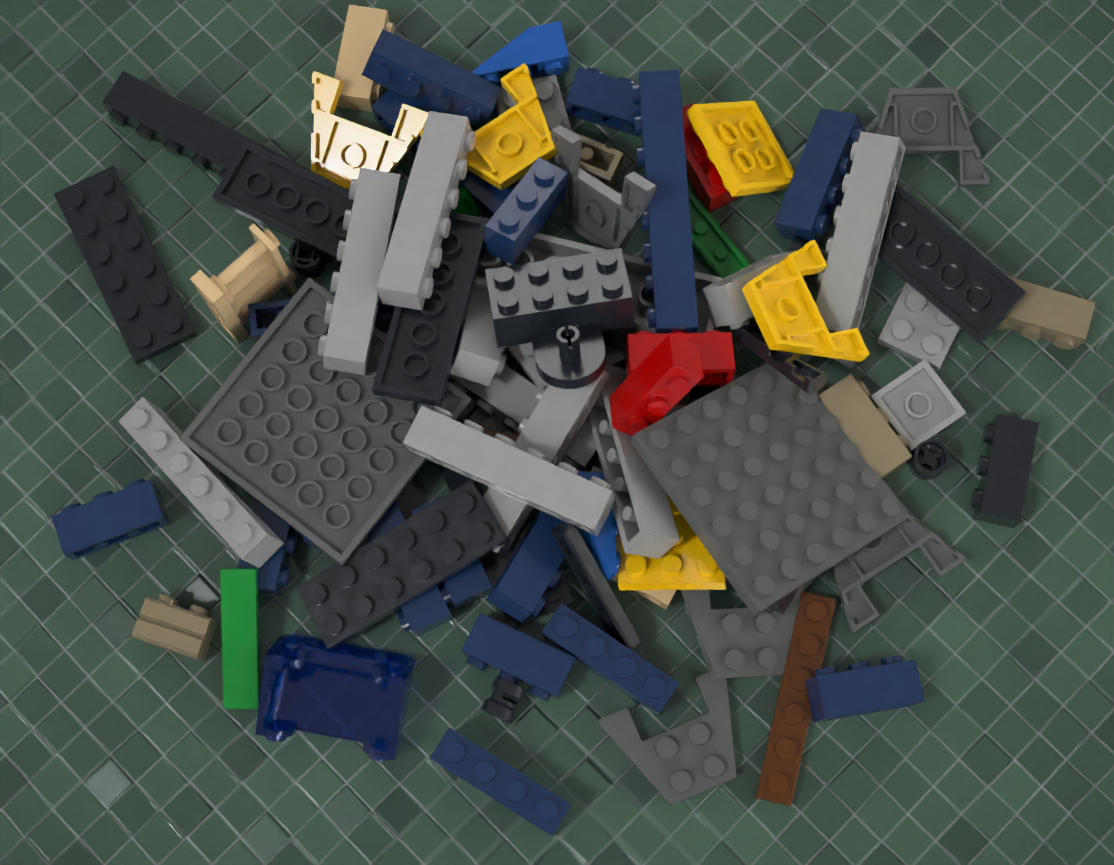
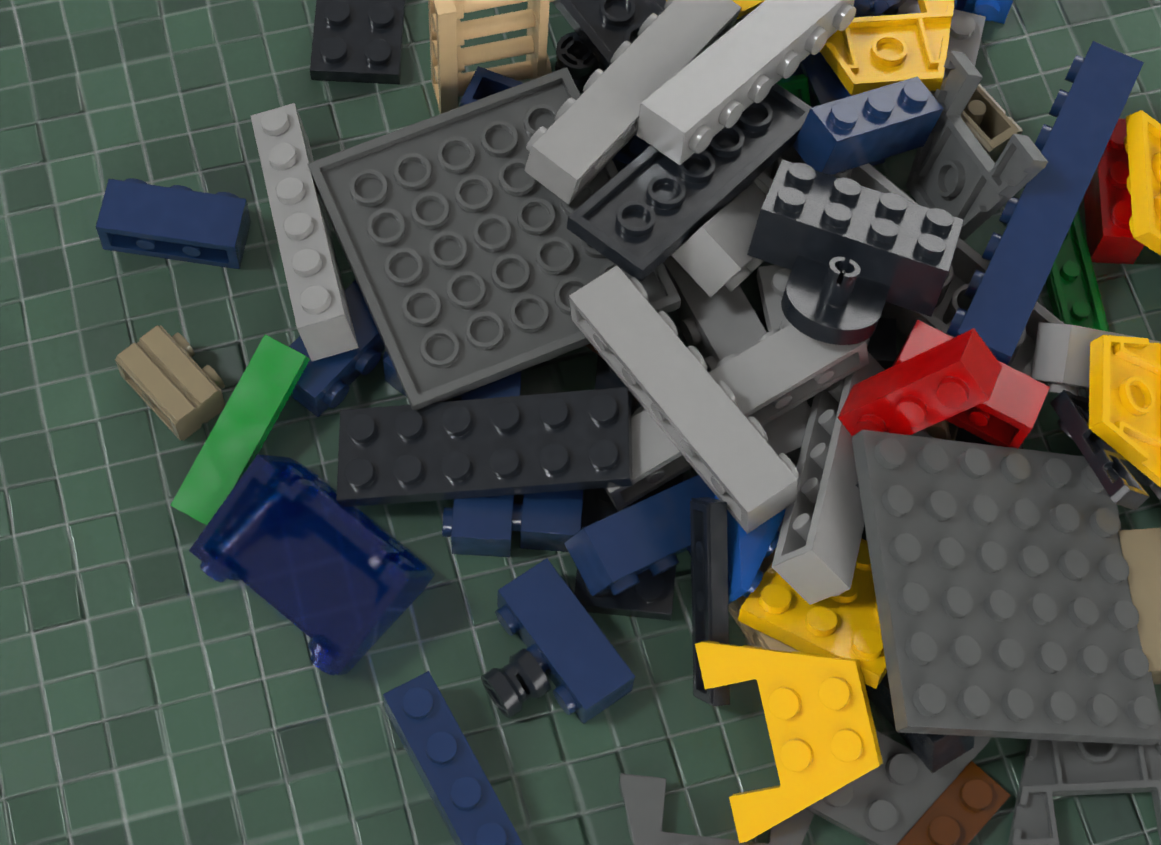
camera: 20 degrees right, 10 degrees down
dark blue brick [542,603,679,716] -> none
dark blue brick [566,67,641,138] -> none
none -> yellow wing [695,641,883,843]

